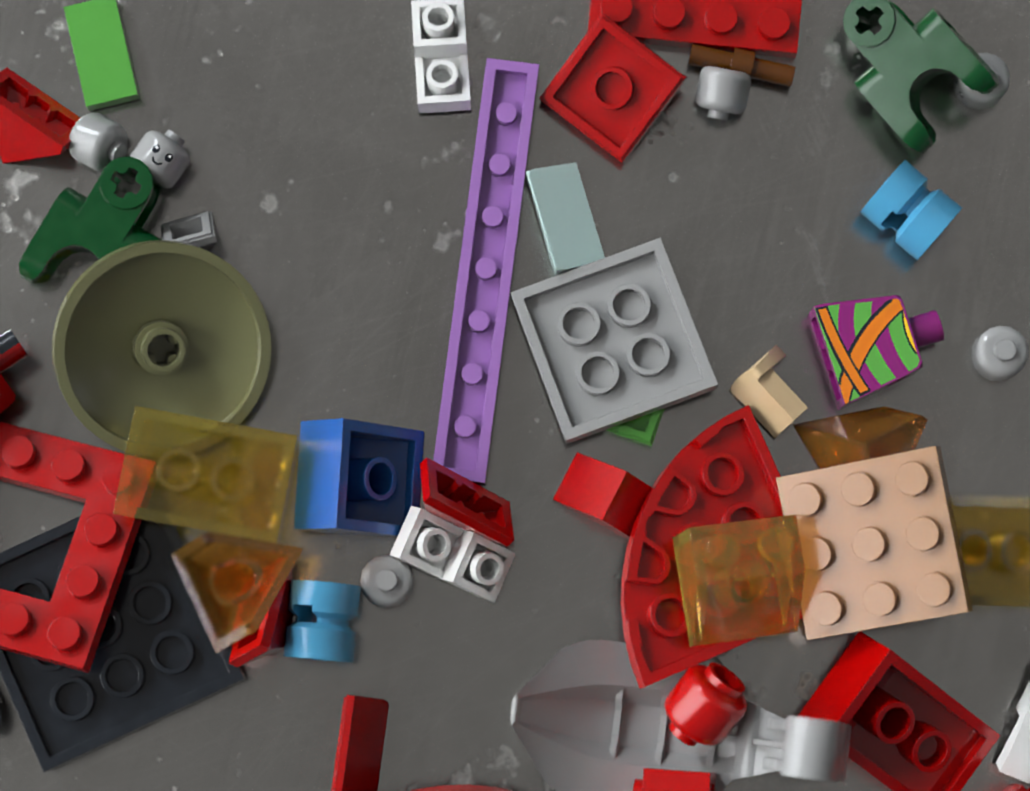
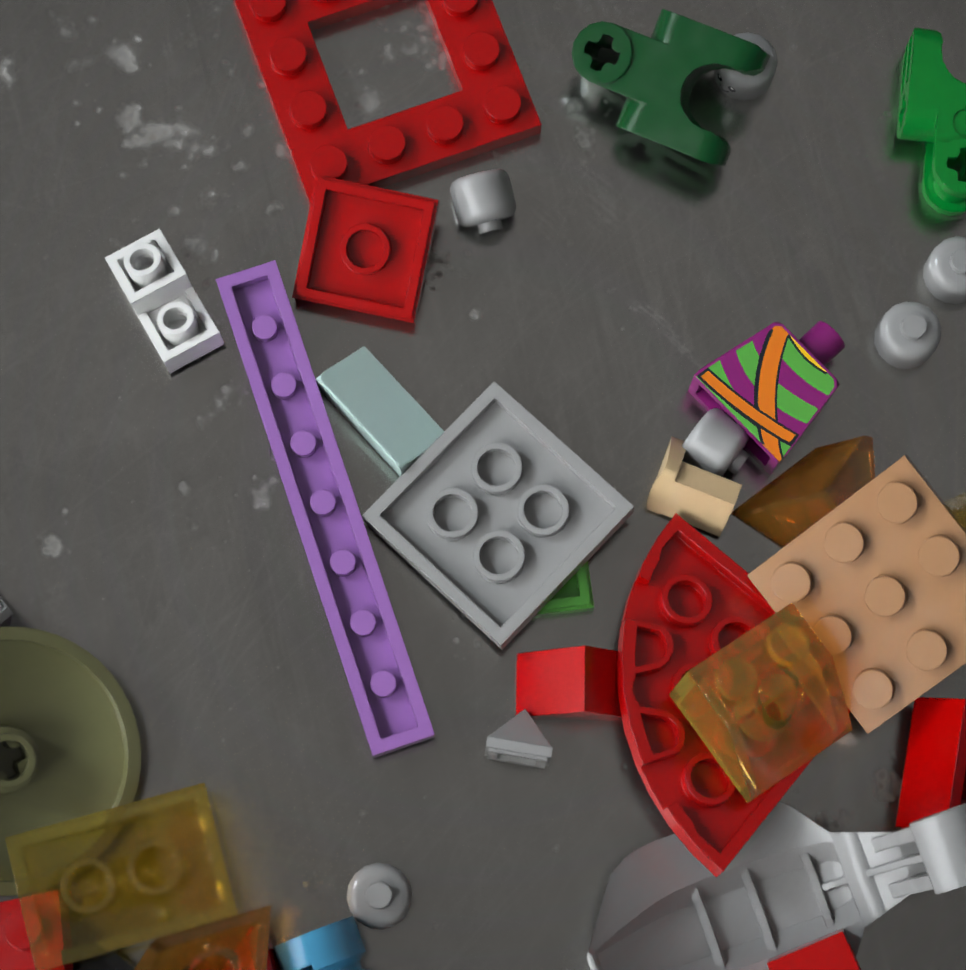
camera: 30 degrees left, 5 degrees down
blue slope [294,418,424,537] -> none
white slope [390,506,516,603] -> none
red slope [420,457,514,547] -> none
red head [664,662,747,746] -> none
reddish brown bar [688,44,796,87] -> none
dark azure wheel [860,159,963,260] -> none
none -> light grey slope [484,709,553,769]
none -> light grey piece [682,408,750,477]

